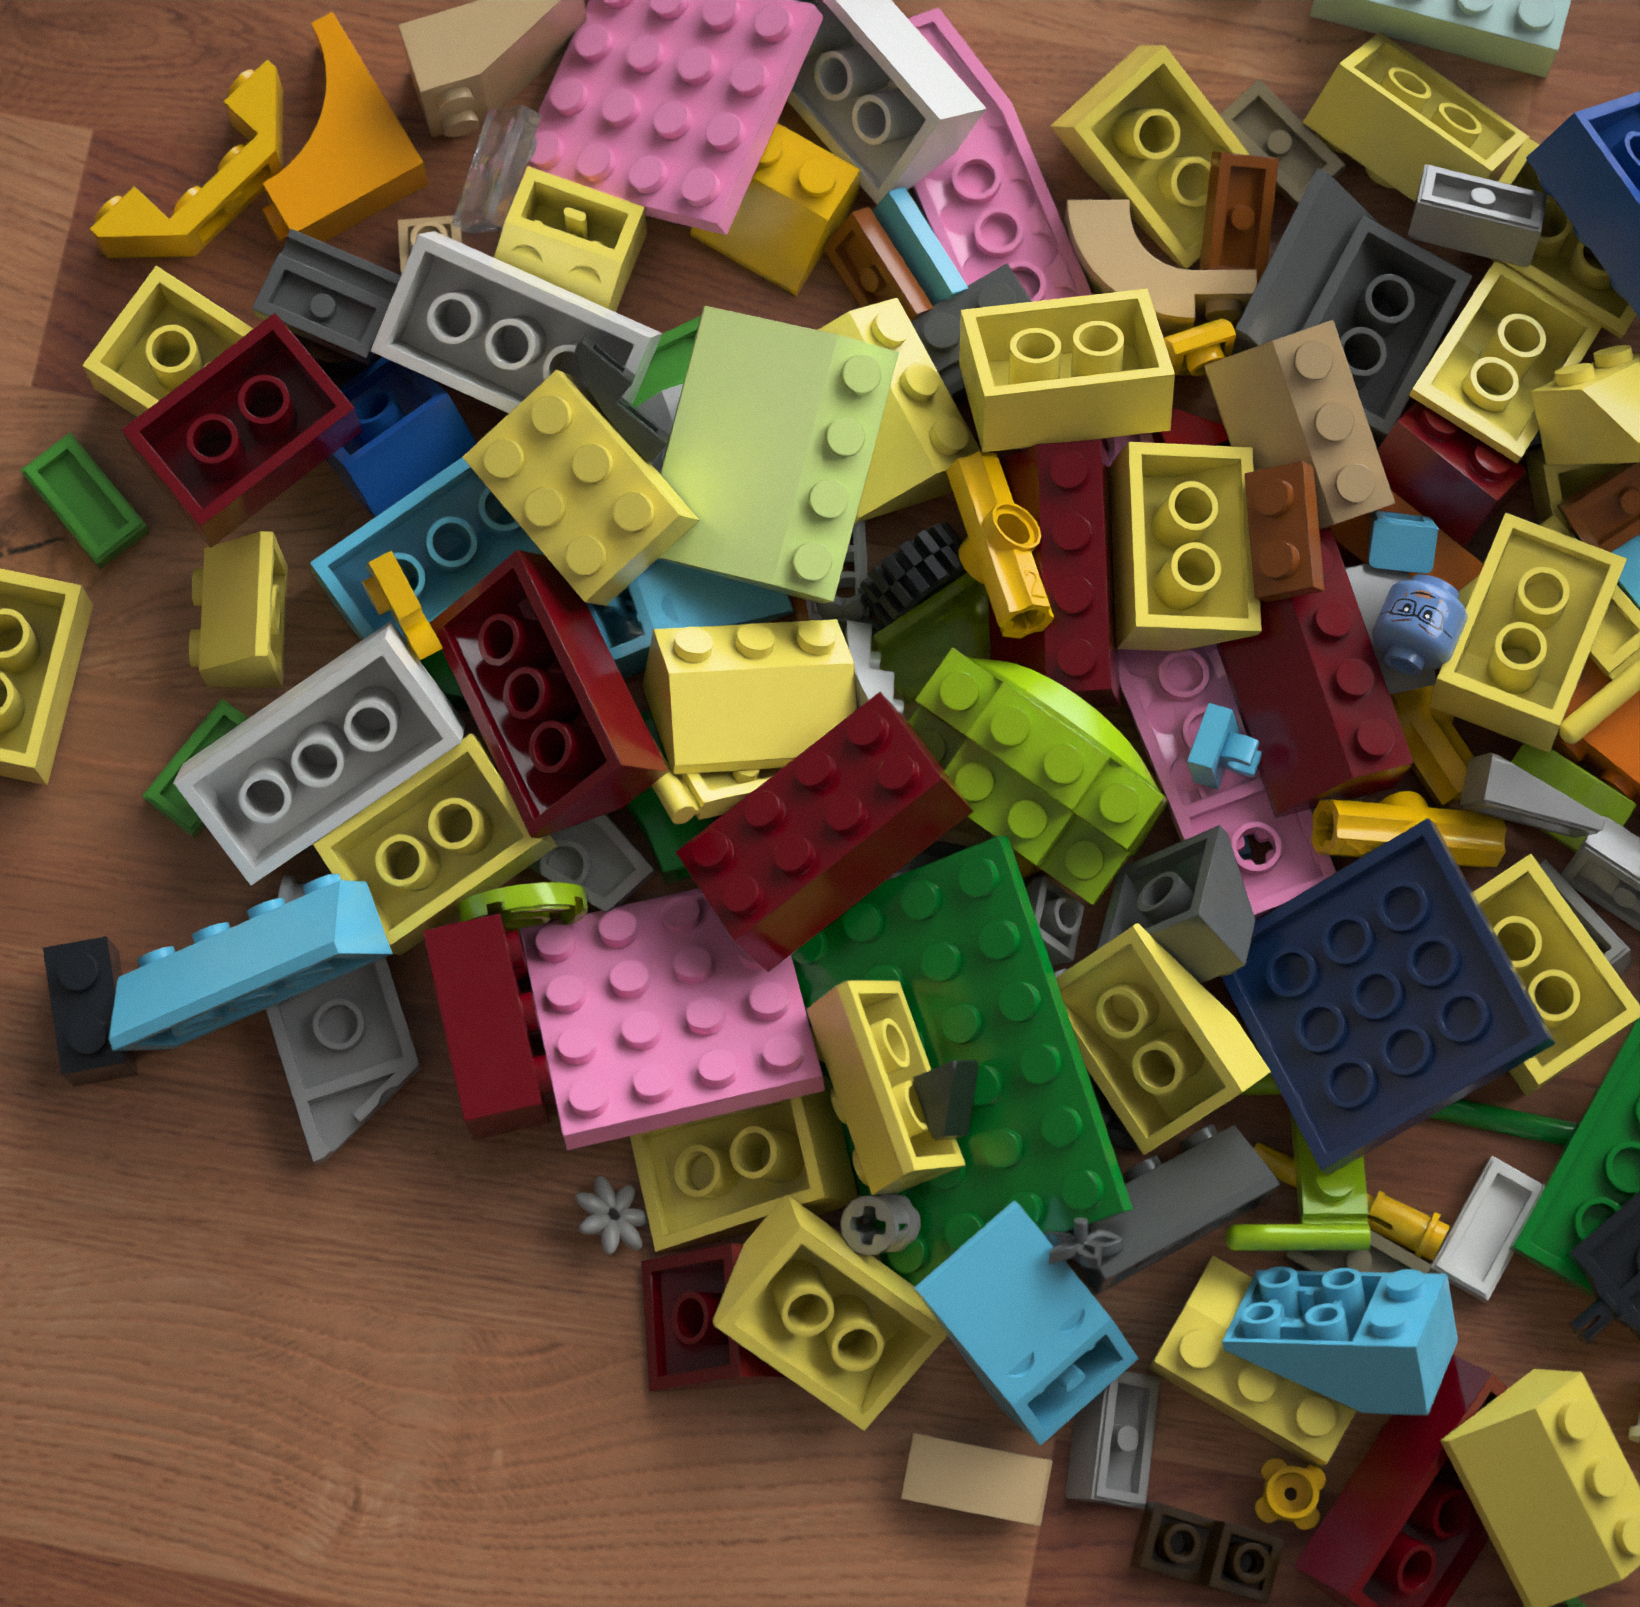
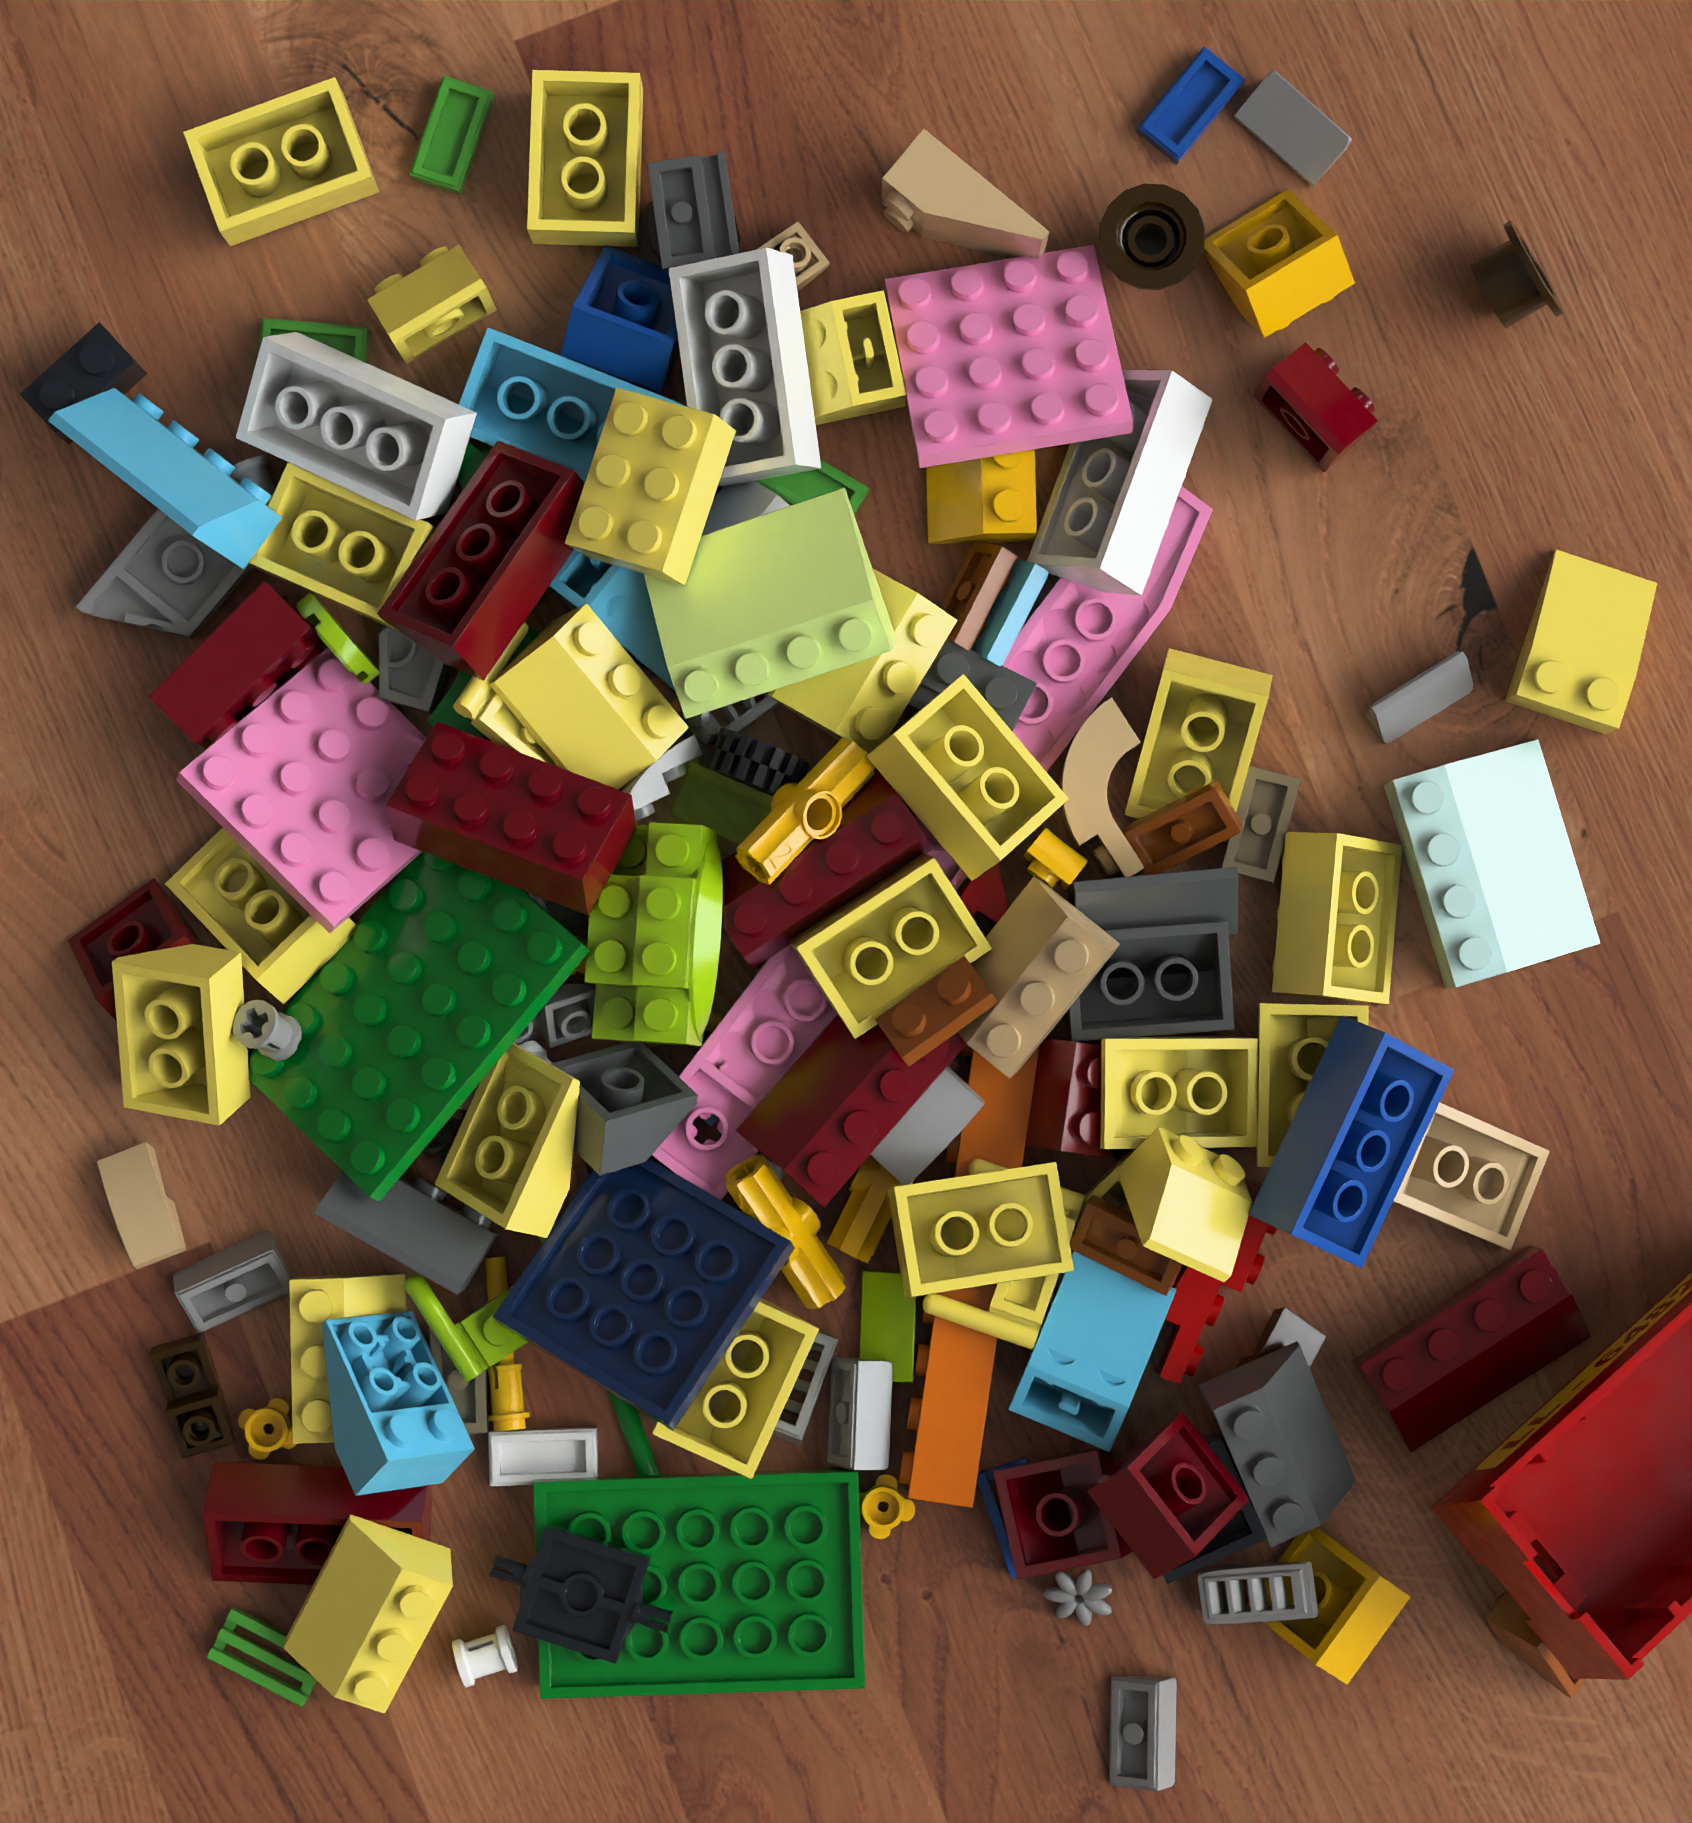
camera: 60 degrees right, 10 degrees up
yellow slope [90,59,283,258] -> none
dark red brick [122,313,362,548] -> none
light orange arch [261,11,429,242] -> none
yellow plate [361,550,442,661] -> none
clear plate [452,105,541,234] -> none
pearl dark grey slope [574,335,669,463] -> none
light grey plant [574,1176,649,1255] -> none
light yellow slope [806,981,965,1195] -> none
pearl dark grey slope [912,1060,978,1140] -> none
medium azure slope [914,1201,1139,1446] -> none
dark grey plant [1044,1218,1123,1269] -> none
medium azure tile [1187,703,1262,789] -> none
medium azure slope [1368,510,1438,574] -> none
medium blue head [1372,574,1468,676] -> none
light grey slope [1408,165,1548,266] -> none
light grey slope [1460,753,1605,838] -> none

